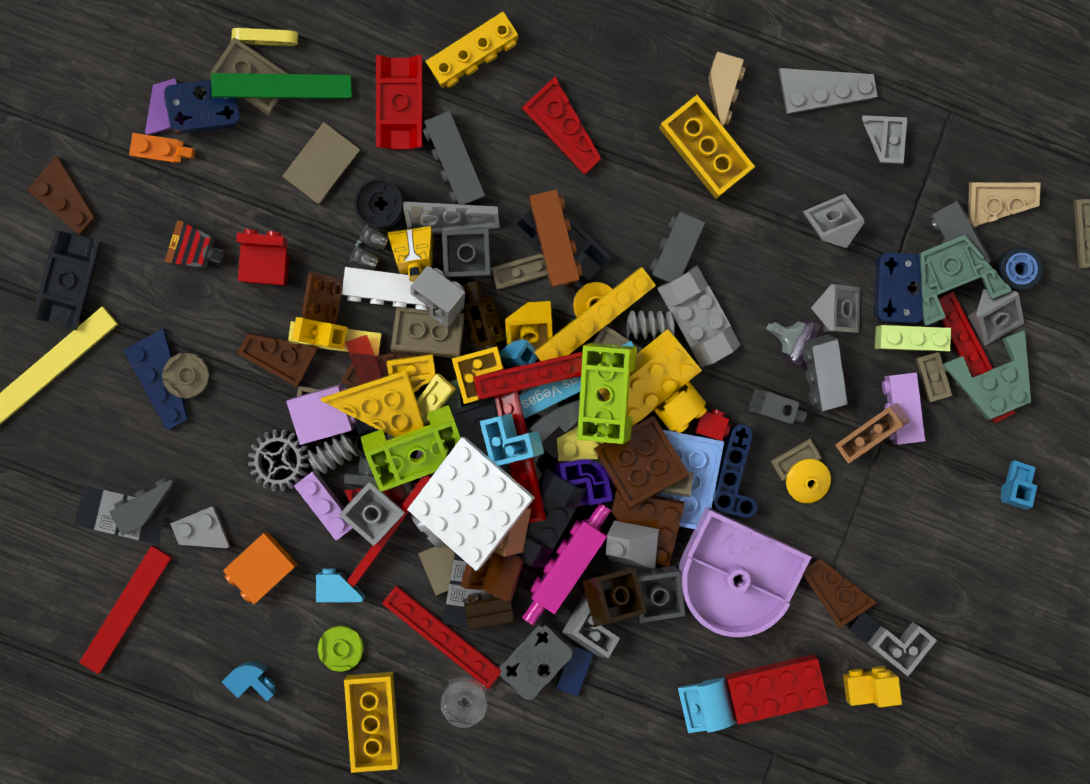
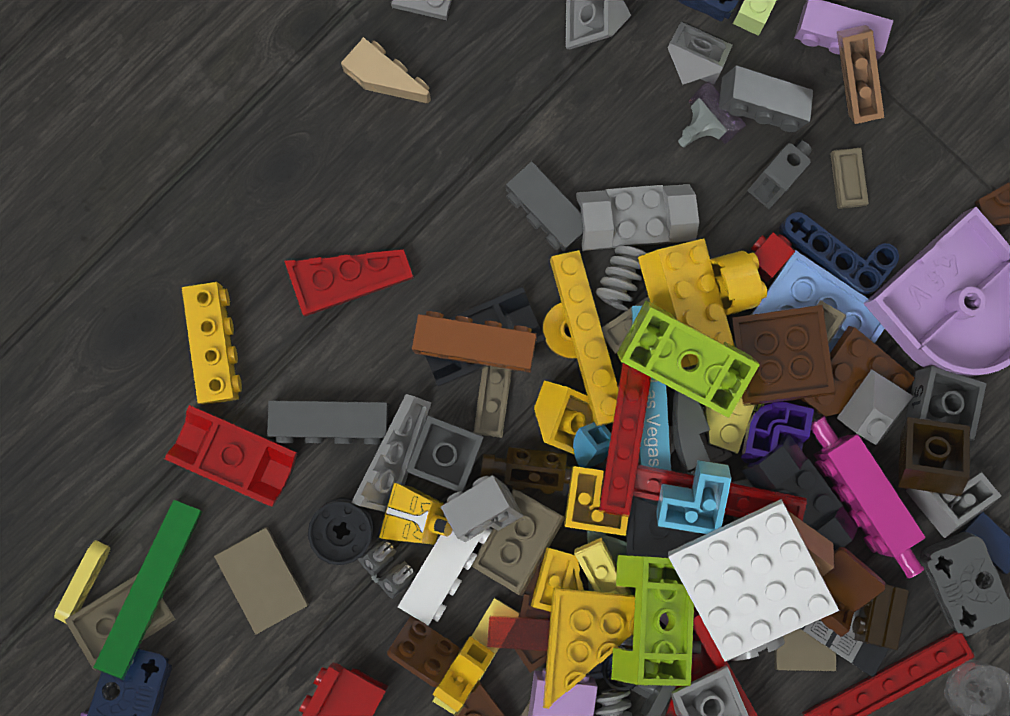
camera: 60 degrees left, 5 degrees down
yellow brick [659,95,755,199] -> none
yellow dish [786,459,831,503] -> none

